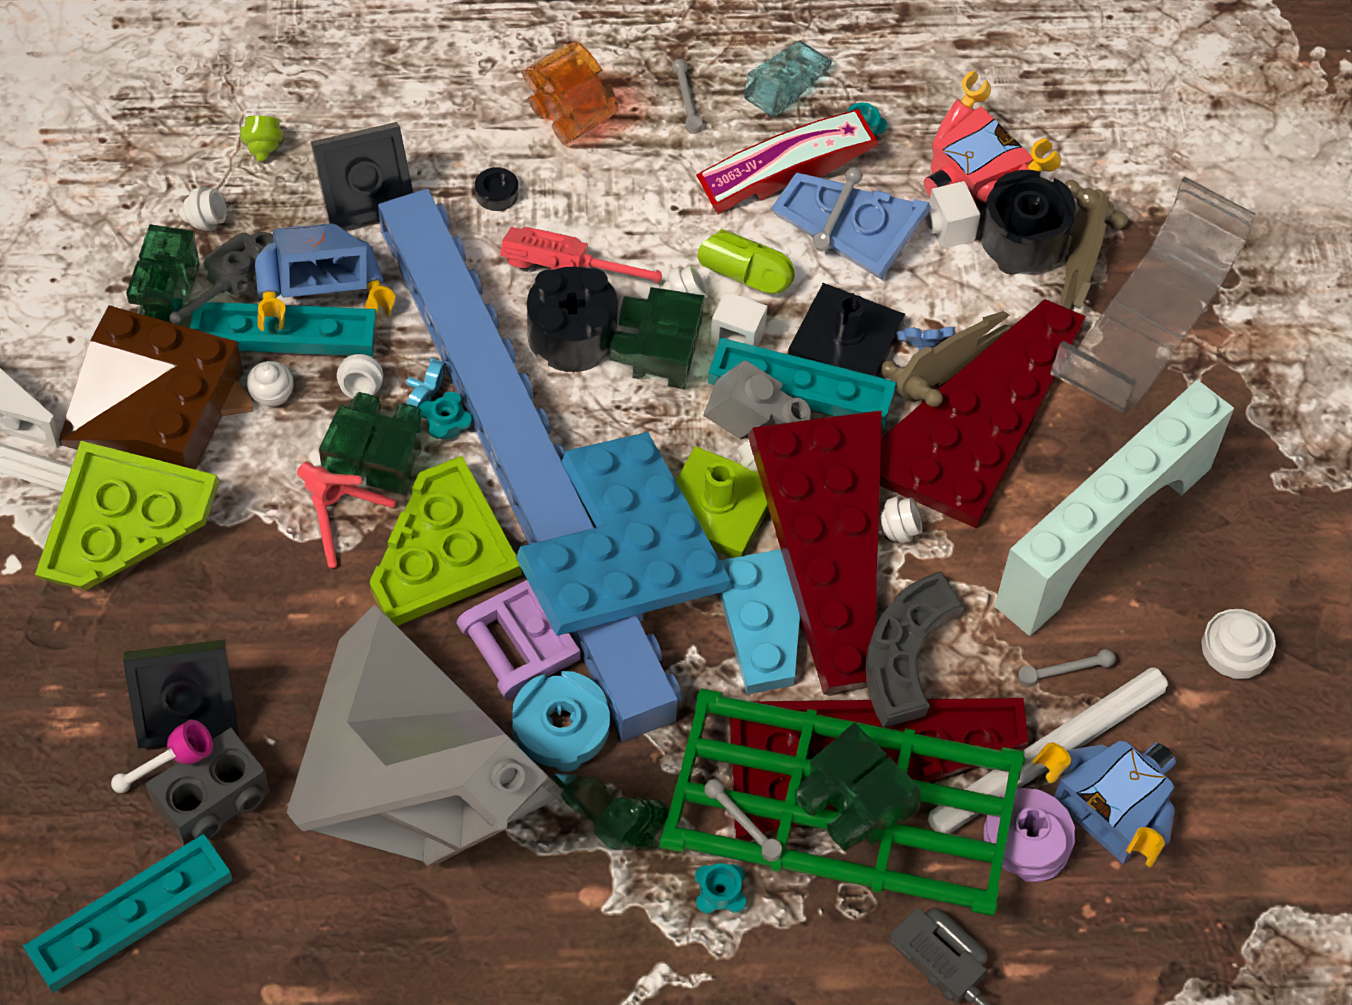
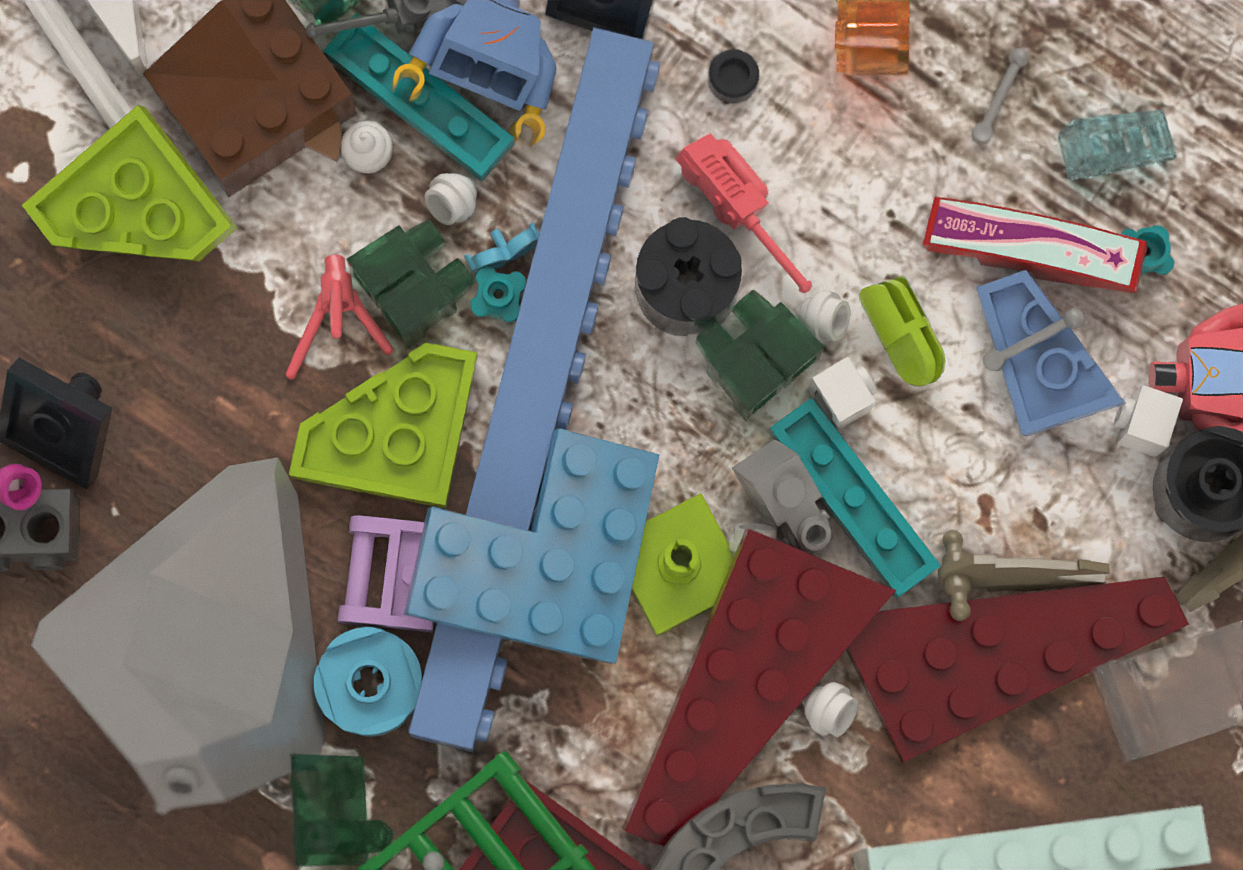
camera: 35 degrees right, 20 degrees up
medium azure wing [719,549,800,695] -> none
black tile [788,283,905,377] -> none
medium blue plant [897,327,956,351] -> none

